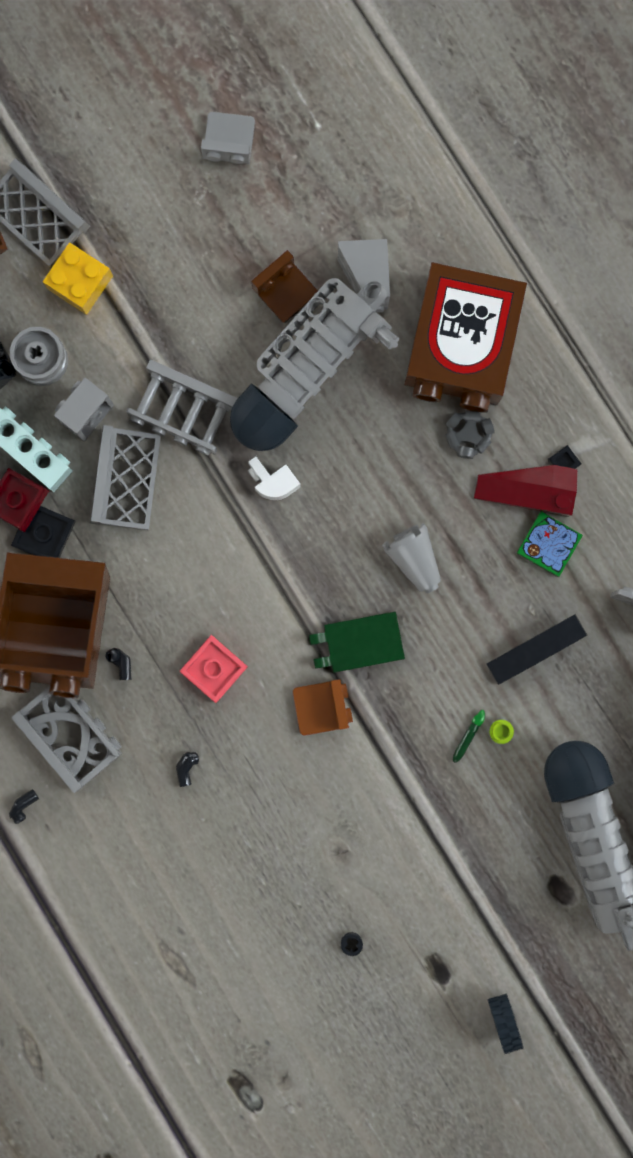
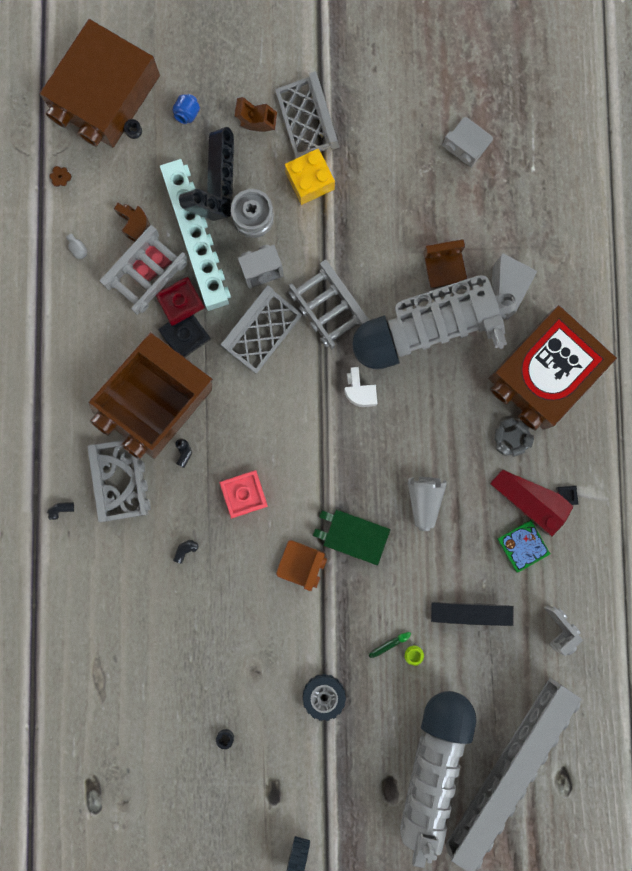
camera: 30 degrees right, 0 degrees up
none -> black wheel [303,674,346,721]

